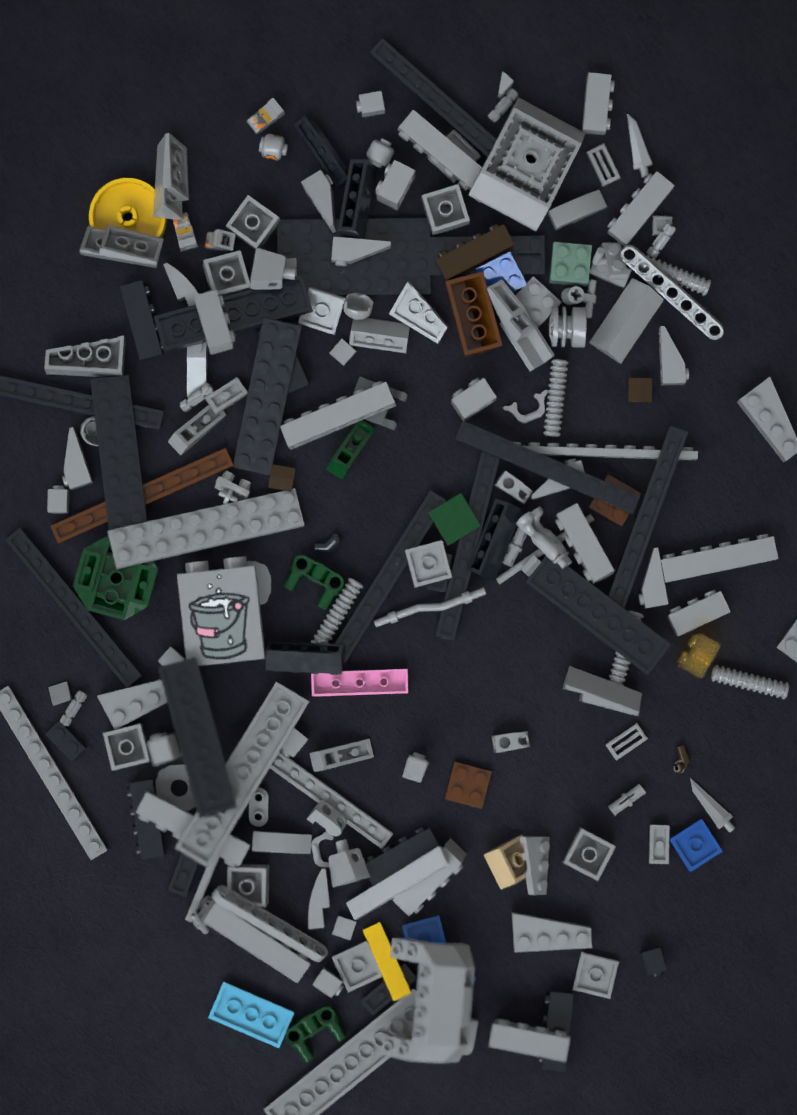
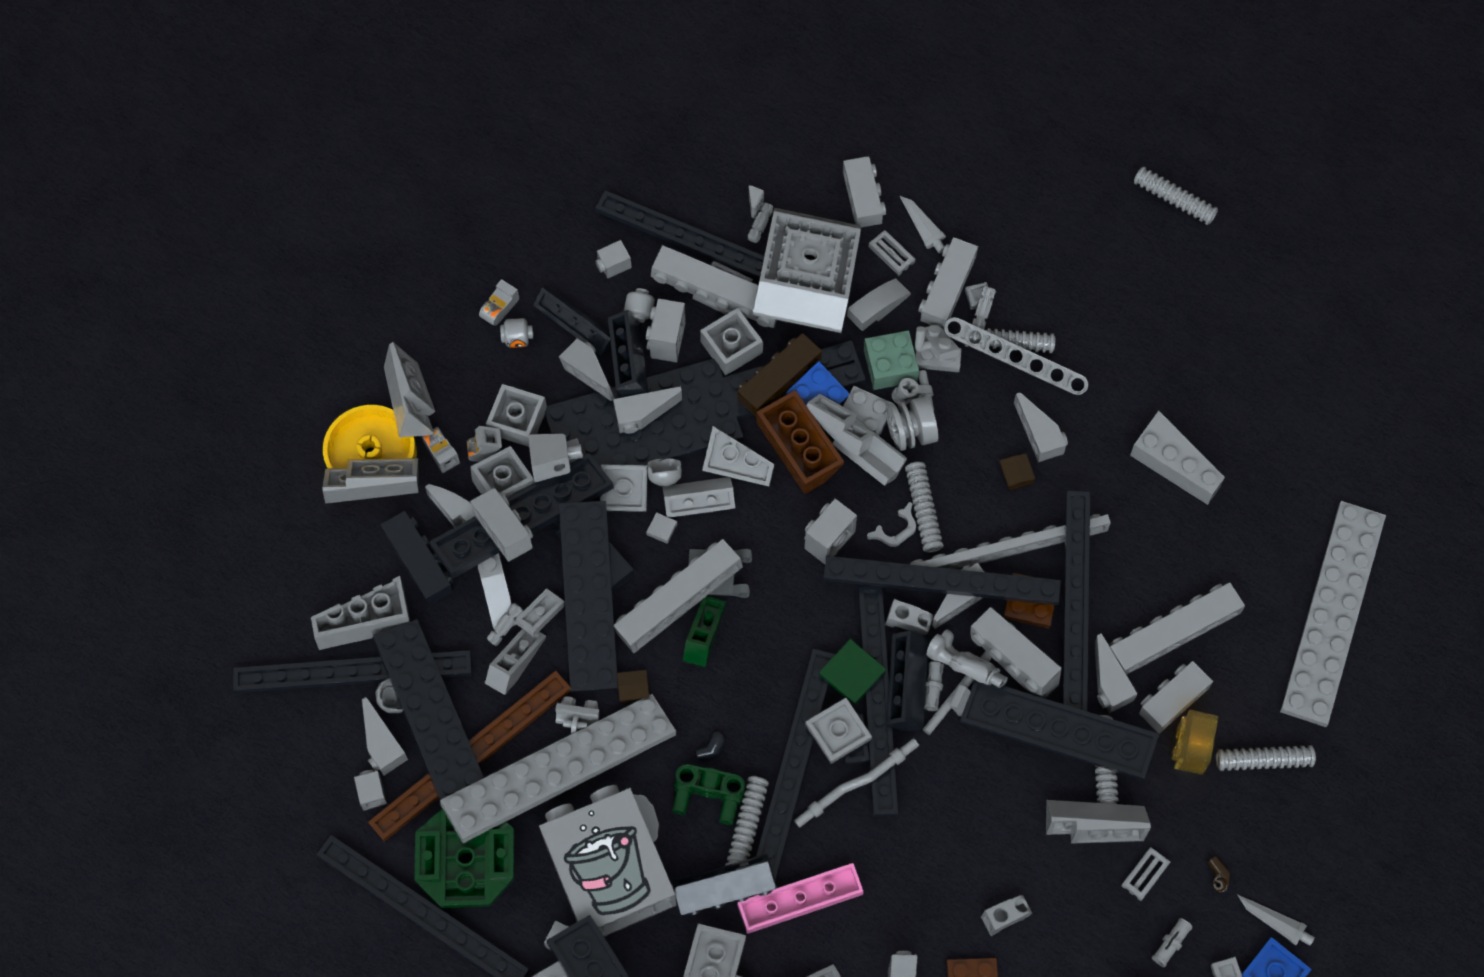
camera: 15 degrees left, 20 degrees down
light grey slope [589,278,664,364] -> none

